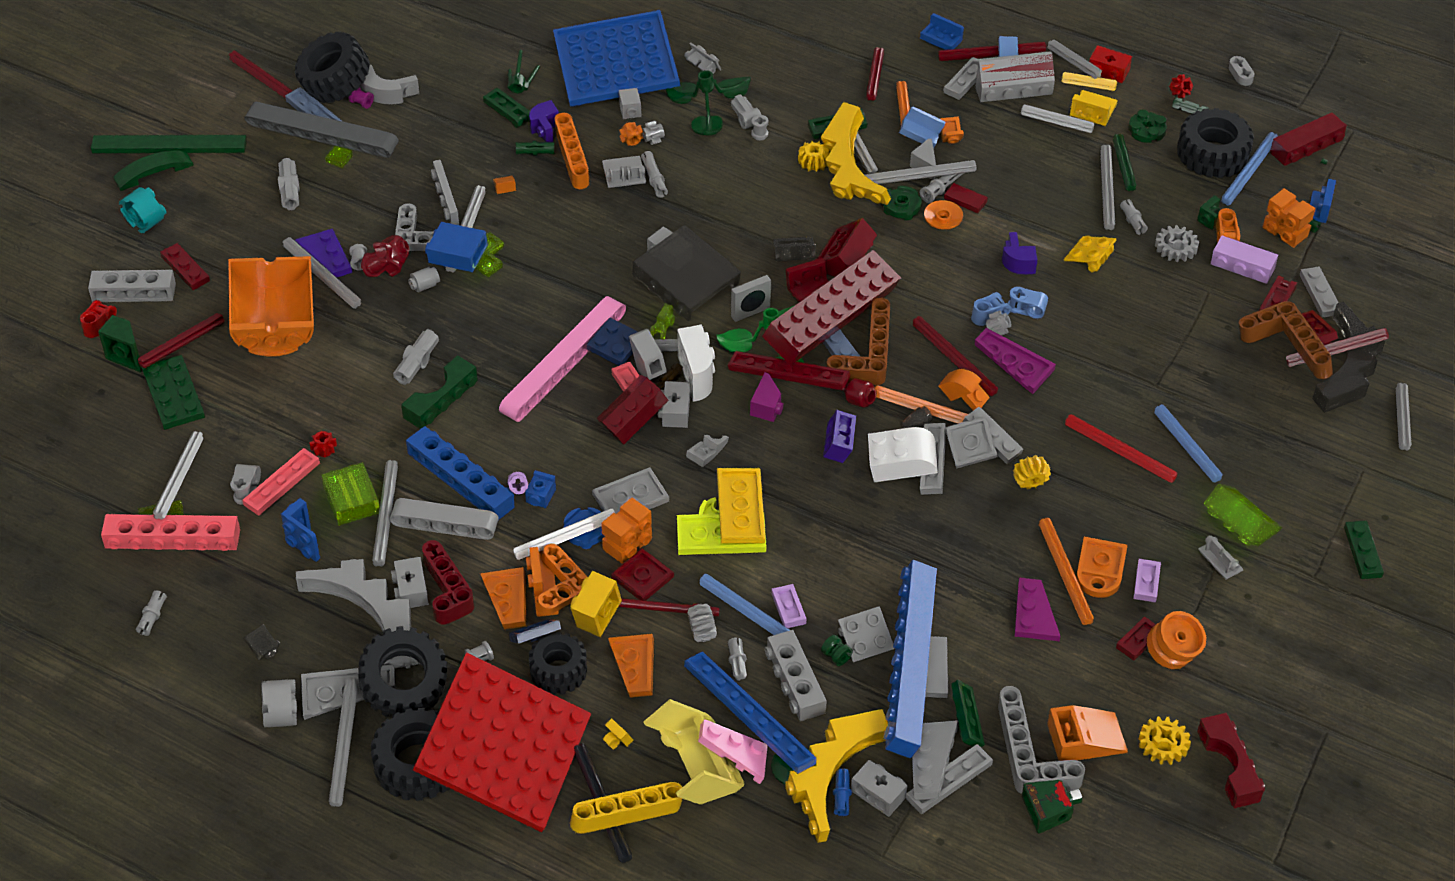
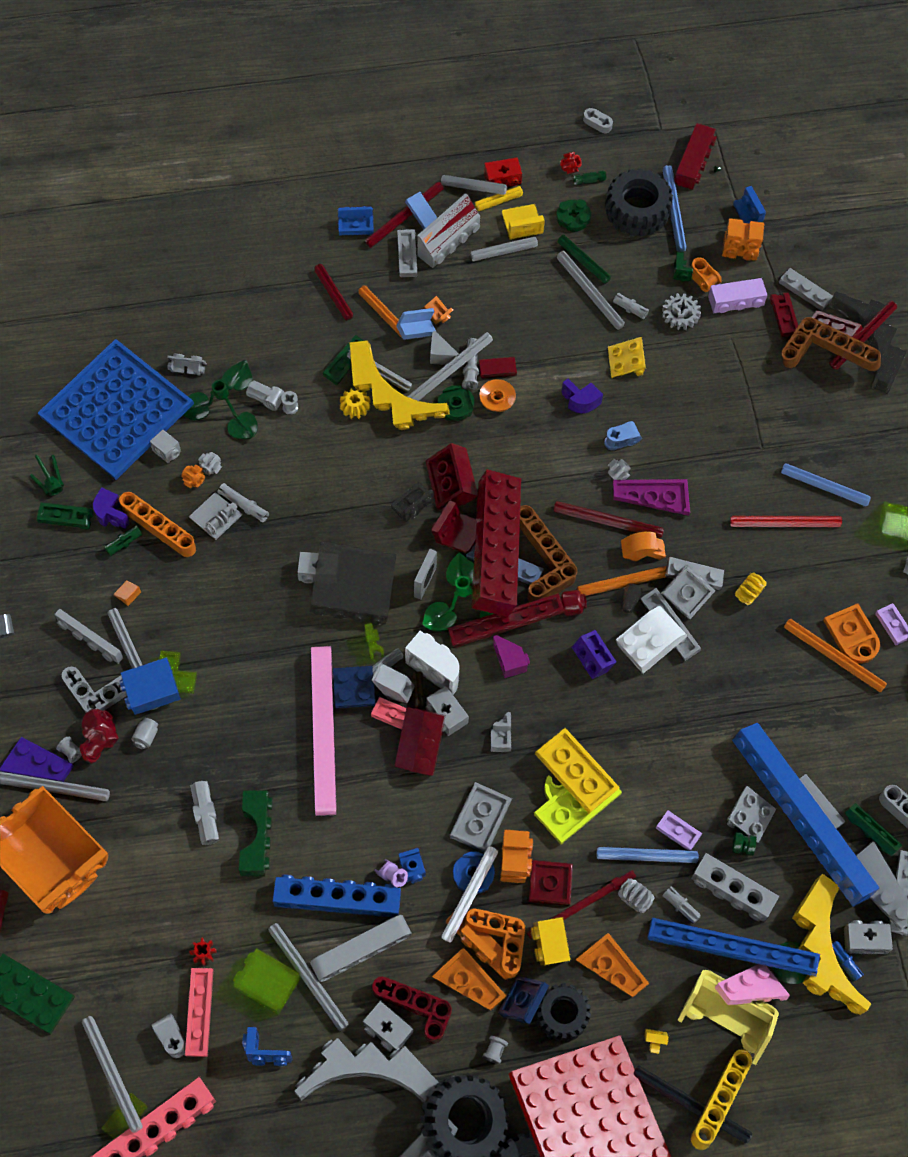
camera: 40 degrees left, 15 degrees up
medium blue piece [971,292,1011,326] -> none
magenta wing [1015,578,1061,641] -> none

